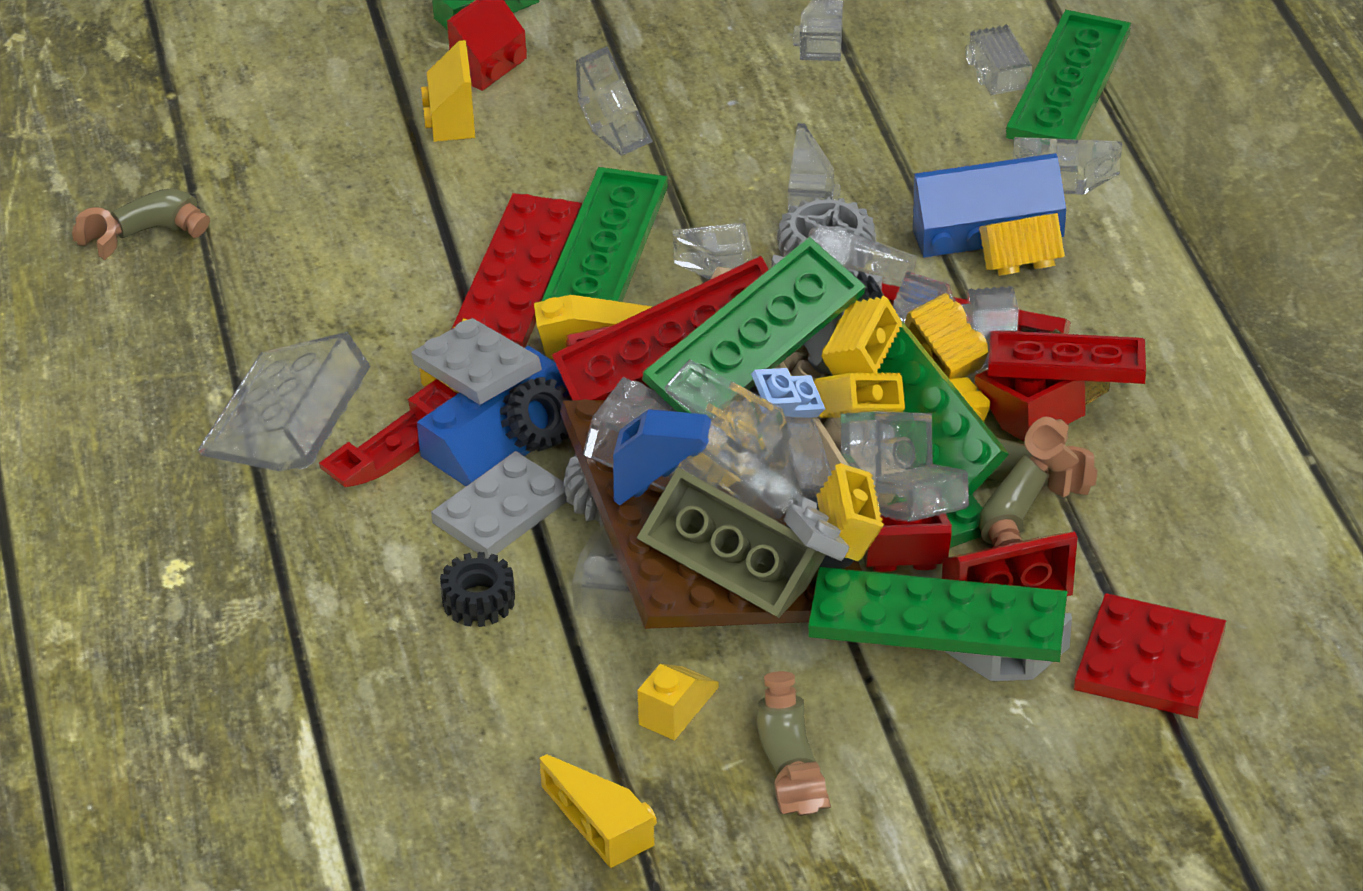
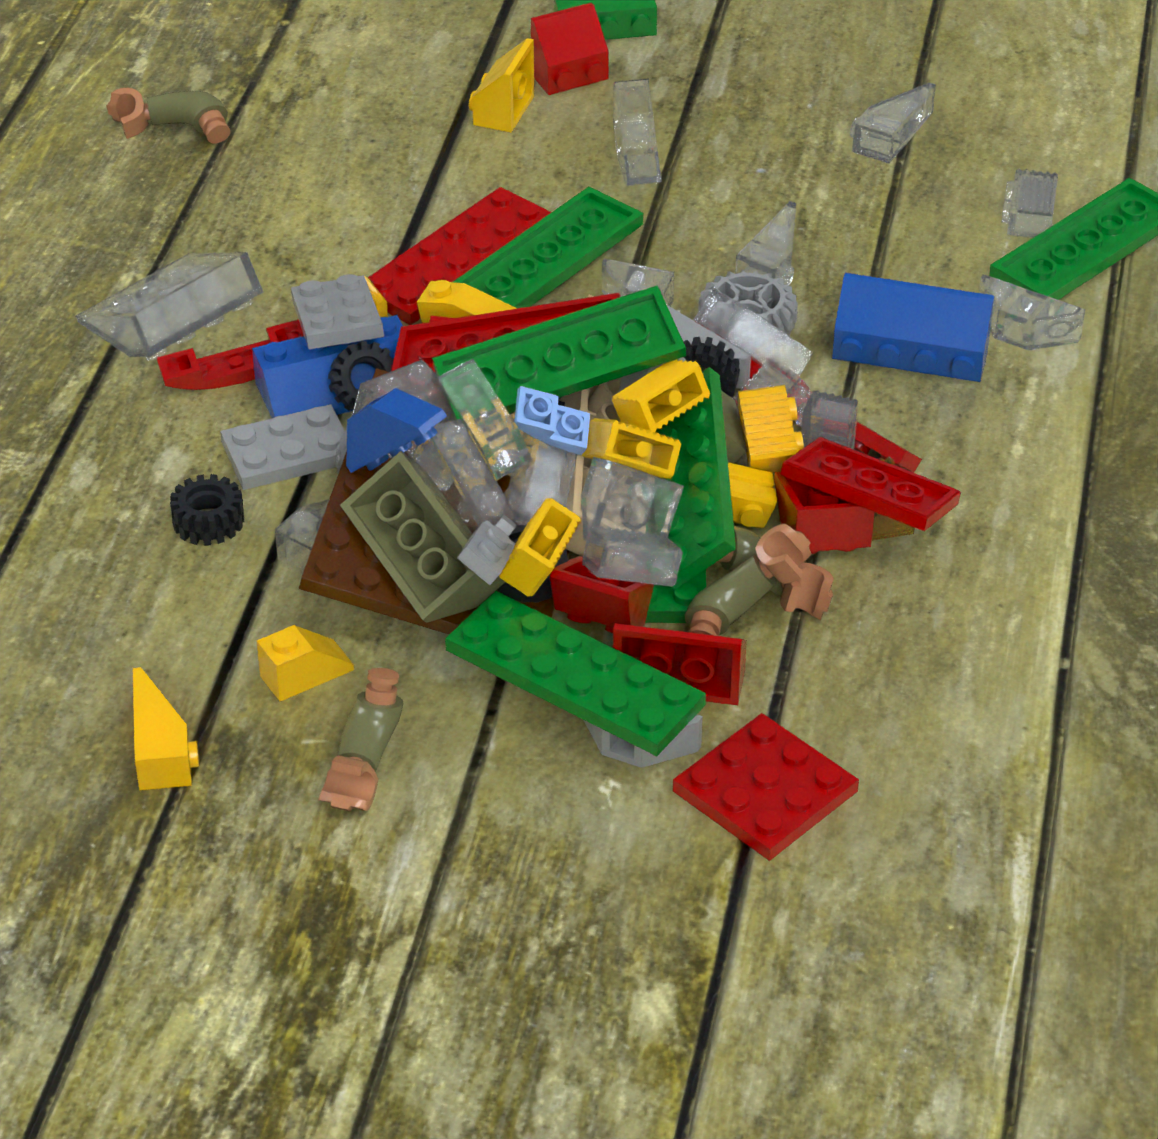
camera: 25 degrees right, 0 degrees up
yellow brick [979,213,1065,276] -> none

